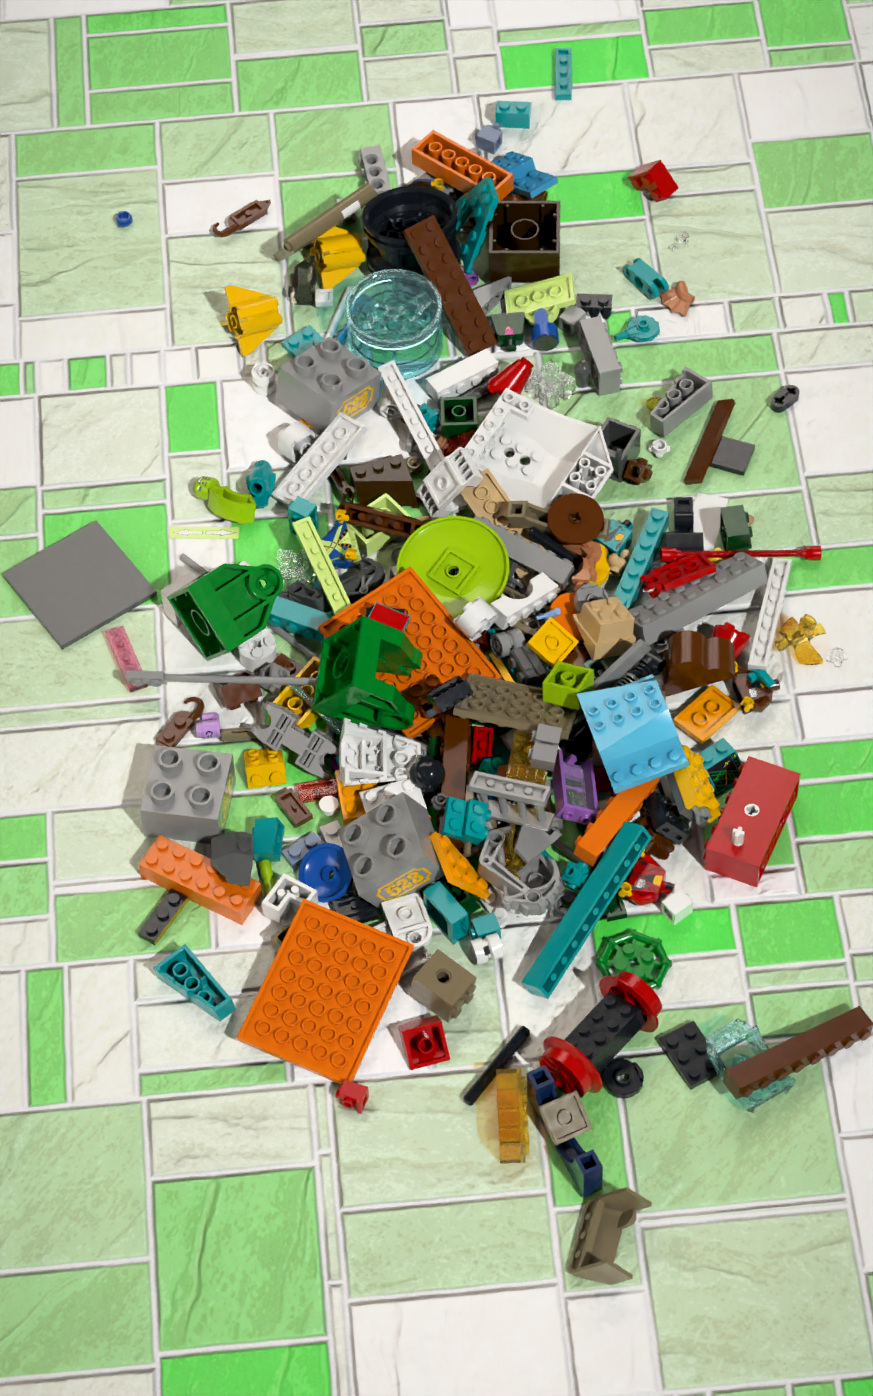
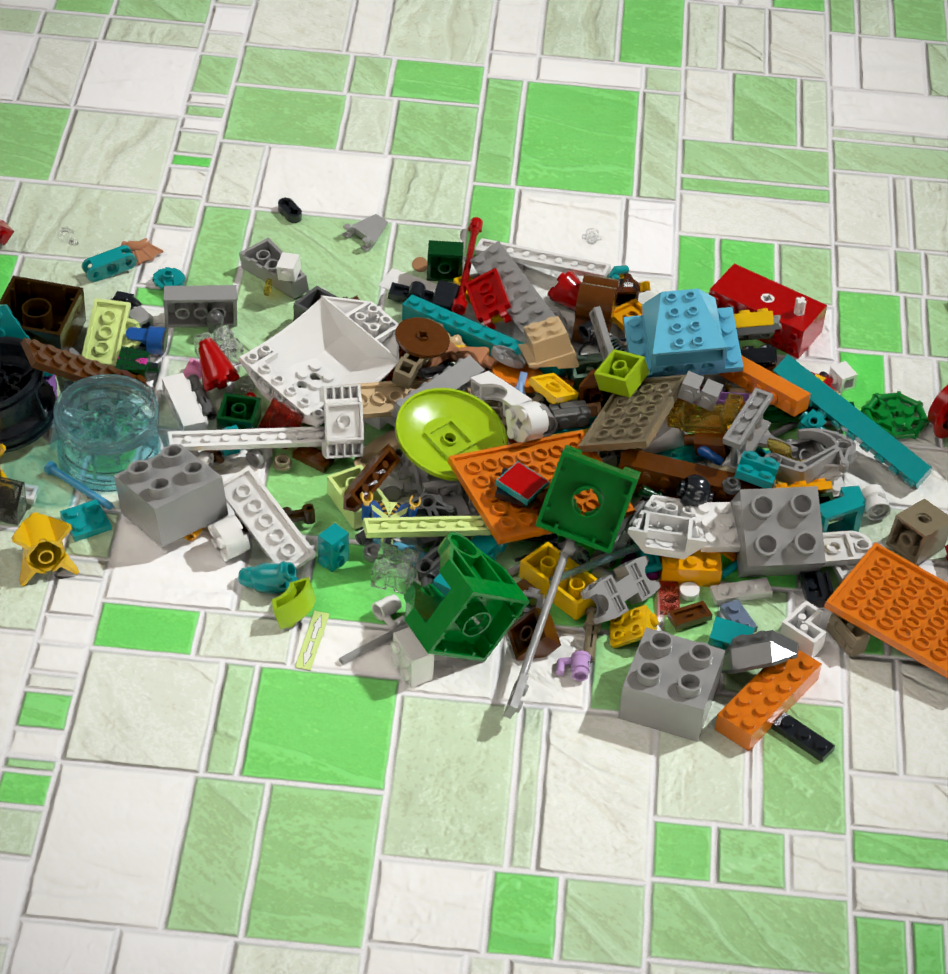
camera: 85 degrees left, 10 degrees down
tile [2,520,157,650] -> none
clear pink plate [105,626,148,693] -> none
teal wedge [153,944,236,1021] -> none
reddish brown plate [156,697,205,747] -> none
lime head [193,476,221,501] -> none
white wheel [251,362,276,396] -> none
blue dish [298,843,353,903] -> none
white bar [324,287,353,339] -> none
dark brown wedge [349,454,419,508] -> none
black plate [417,676,473,719] -> none
reddish brown tile [684,399,735,485] -> none
tile [709,436,755,476] -> none
clear yellow animal [774,614,826,665] -> none
none -> white brick [276,252,301,282]
none -> light grey flag [342,214,388,252]

